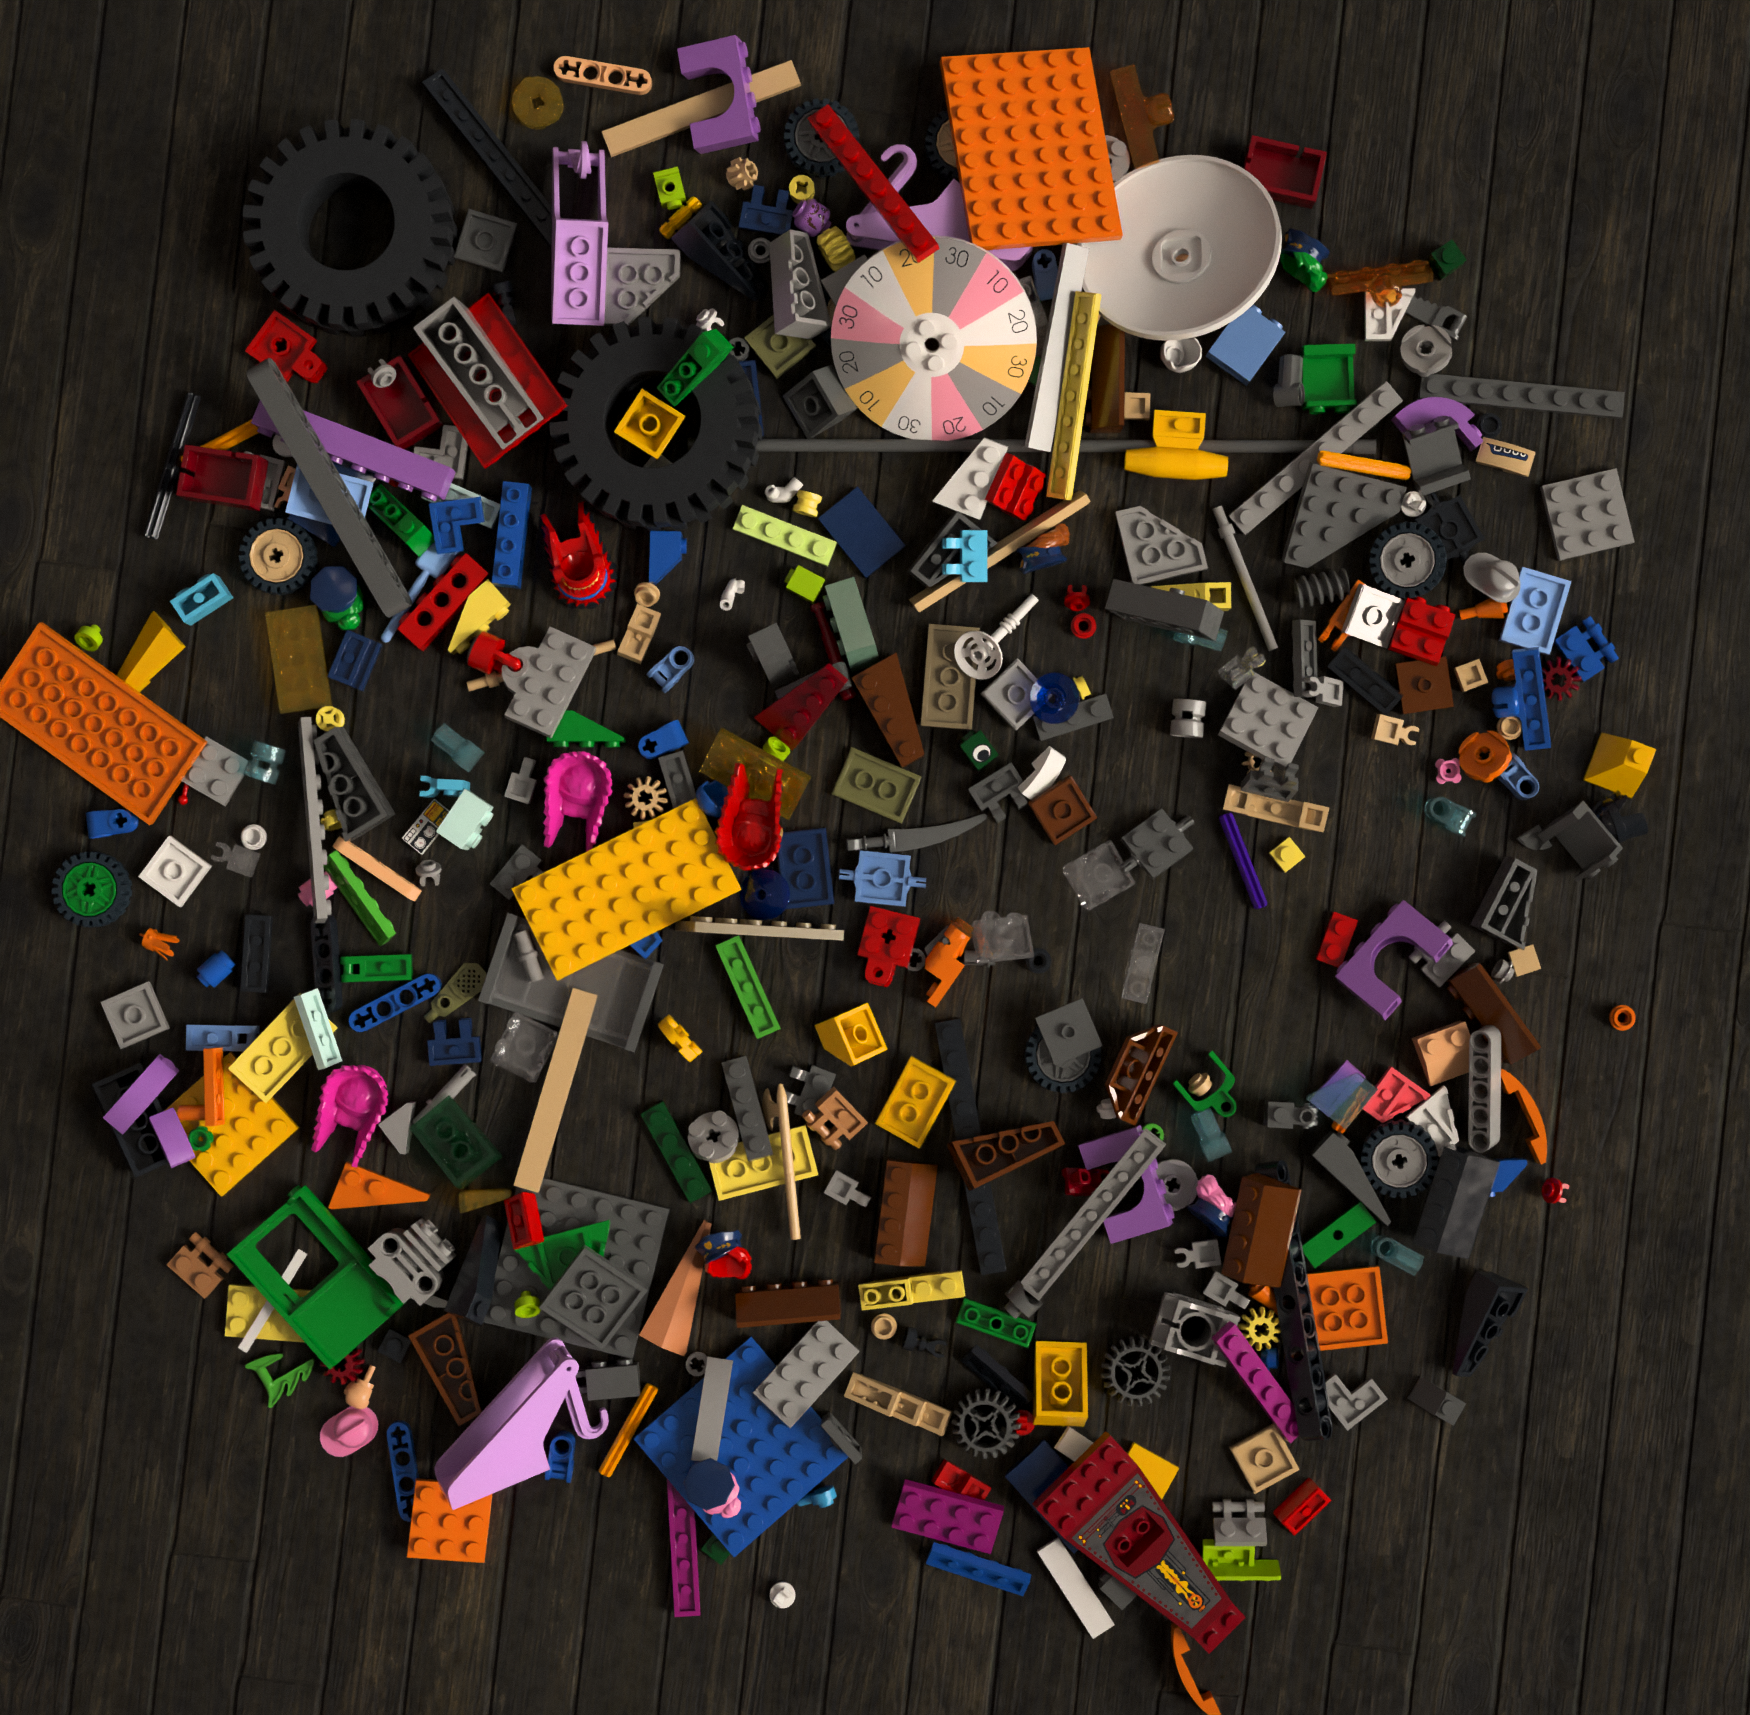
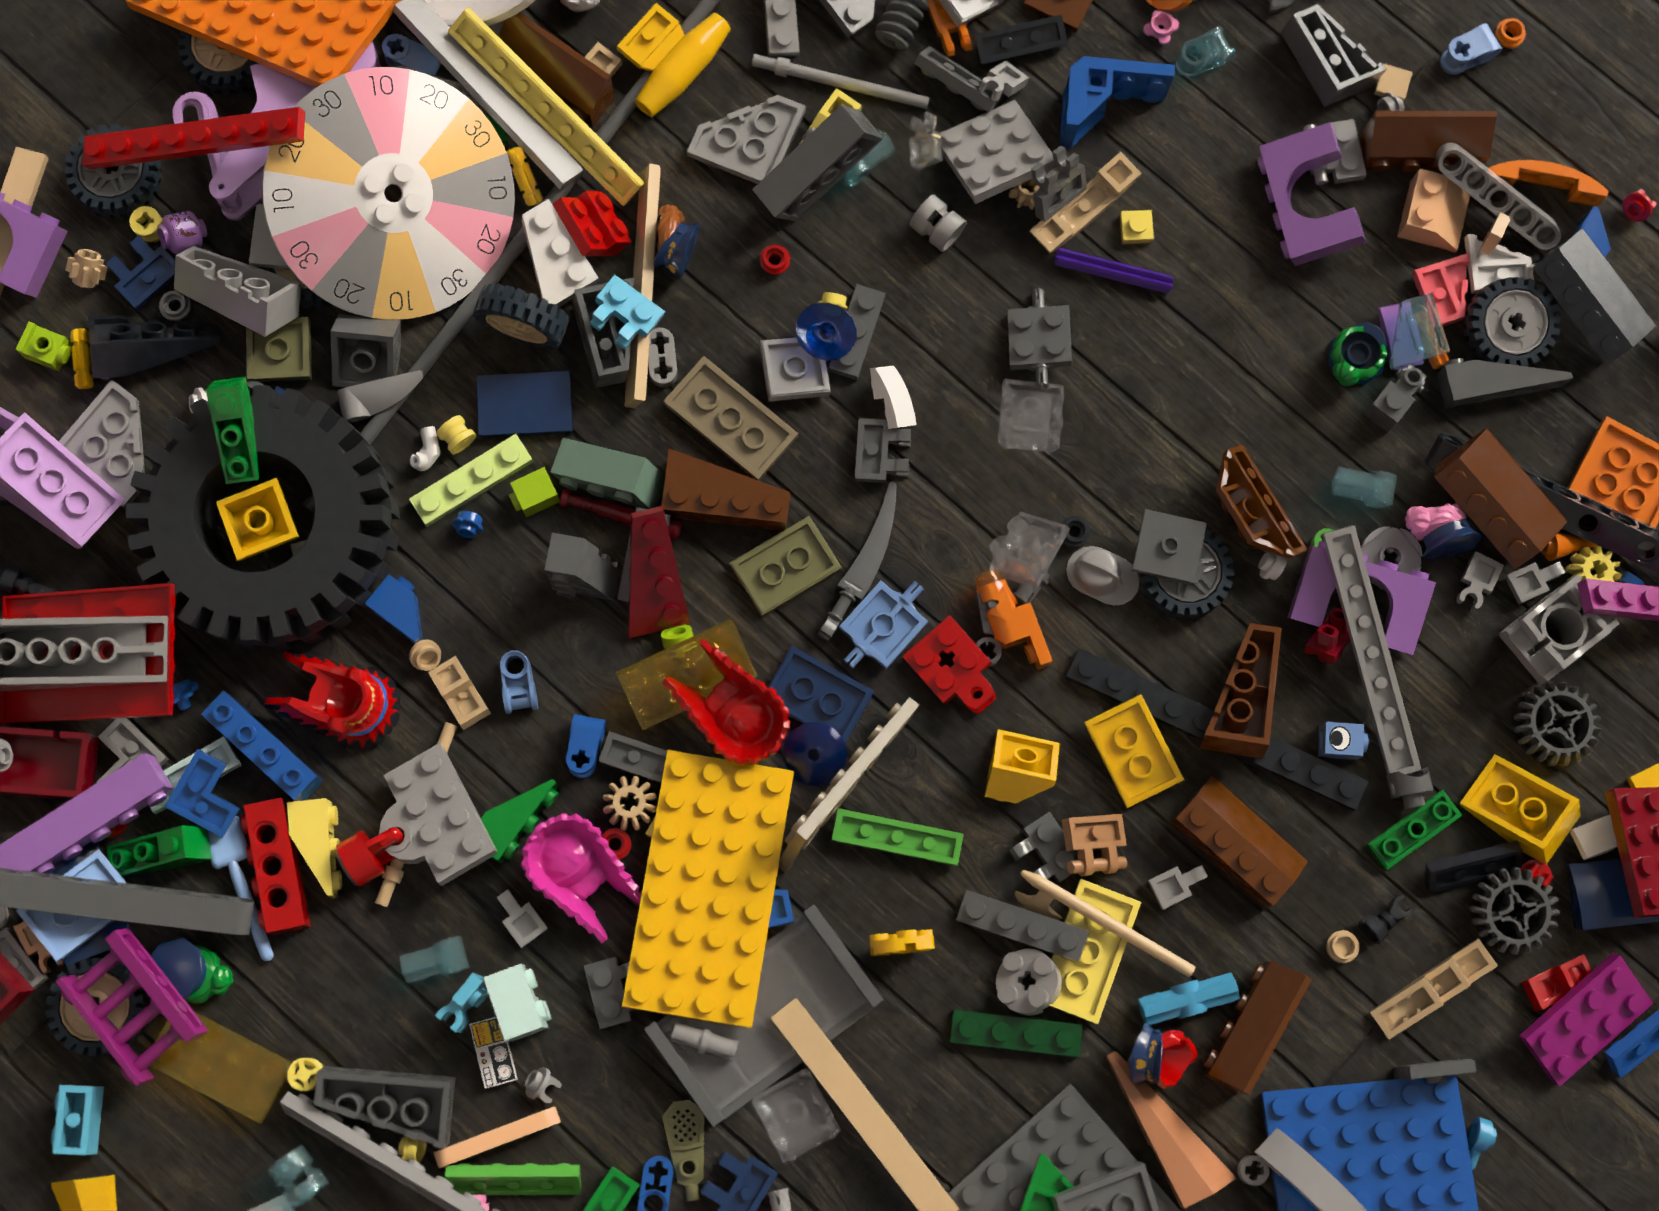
camera: 65 degrees left, 10 degrees down
dark blue plate [327,630,383,691] -> none
blue hair [696,780,728,818] -> none
white arm [720,578,745,611] -> none
light grey plate [752,1320,860,1429] -> none
light yellow gear [817,226,855,272] -> none
light yellow slope [858,1270,966,1310] -> none
white dish [954,594,1039,679] -> none
dark green brick [959,730,999,771] -> none
reddish brown plate [1028,775,1097,845] -> none
red plate [1064,585,1090,611] -> none
clear slope [1121,923,1165,1004] -> none
green piece [1173,1051,1236,1117] -> none
tan plate [1188,1073,1212,1097] -> none
green tile [1302,1201,1376,1268] -> none
red plate [1315,912,1358,968] -> none
tan plate [1371,714,1419,745] -> none
clear light blue piece [1371,1235,1424,1276] -> none
none -> magenta fence [56,928,209,1086]
none -> blue plant [173,679,199,710]
none -> light grey piece [337,370,423,423]
none -> blue plate [453,511,483,538]
none -> black wheel [473,284,569,349]
none -> yellow axle [506,147,543,206]
none -> red plate [601,828,631,860]
none -> light grey beam [648,327,678,388]
none -> blue bracket [1059,56,1175,148]
none -> light grey piece [1066,546,1140,606]
none -> dark azure piece [1137,972,1240,1025]
none -> medium blue brick [1318,722,1369,760]
none -> piece [1327,322,1387,387]
none -> medium blue piece [1440,24,1502,75]
none -> tan tile [1479,212,1510,256]

